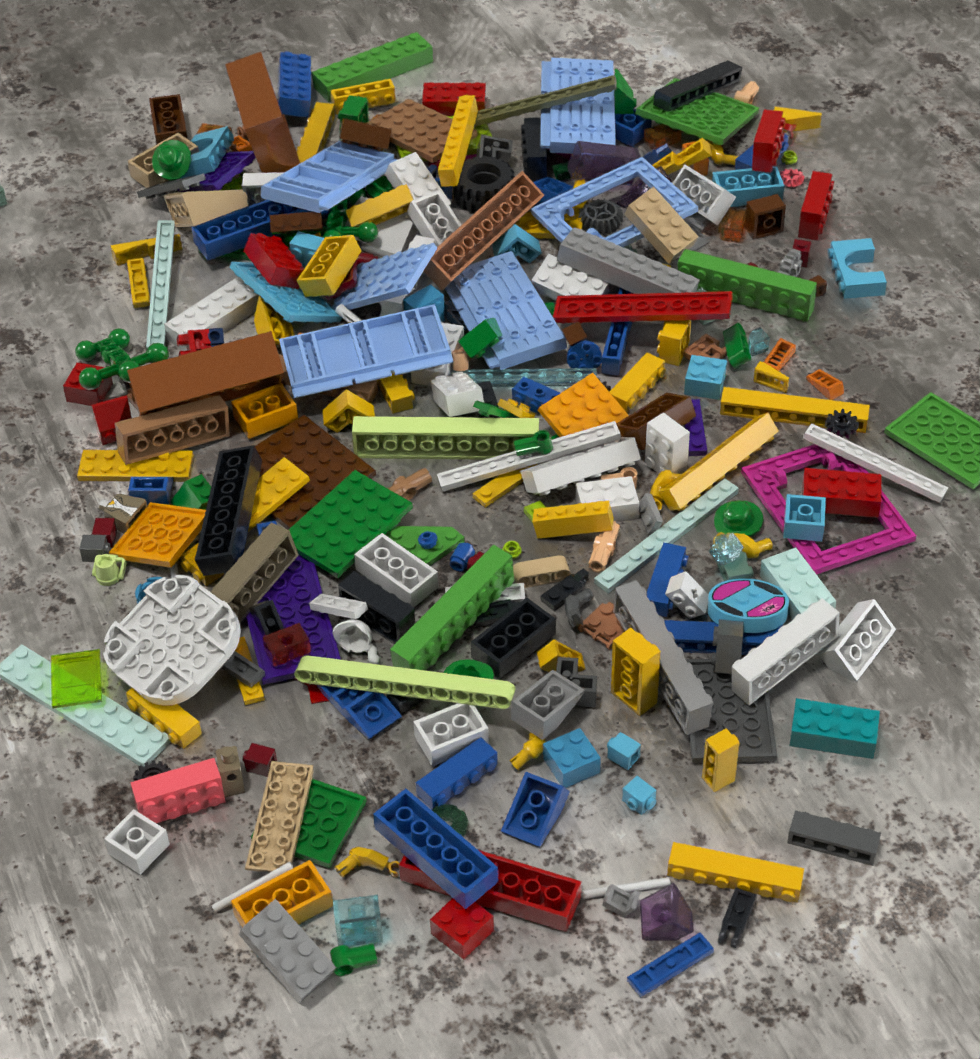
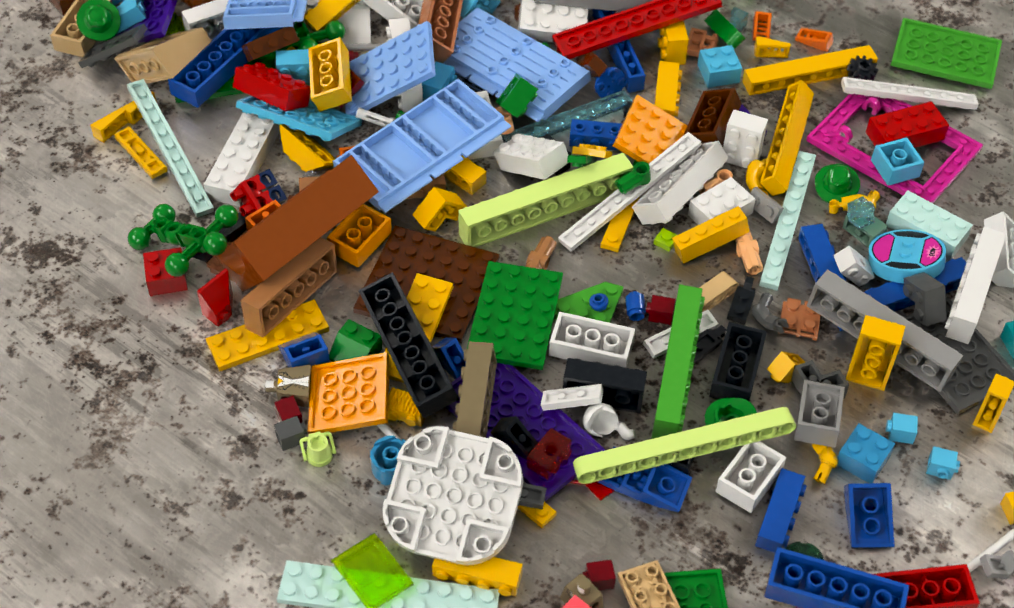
camera: 30 degrees left, 5 degrees up
lime plate [502,541,522,559] -> none

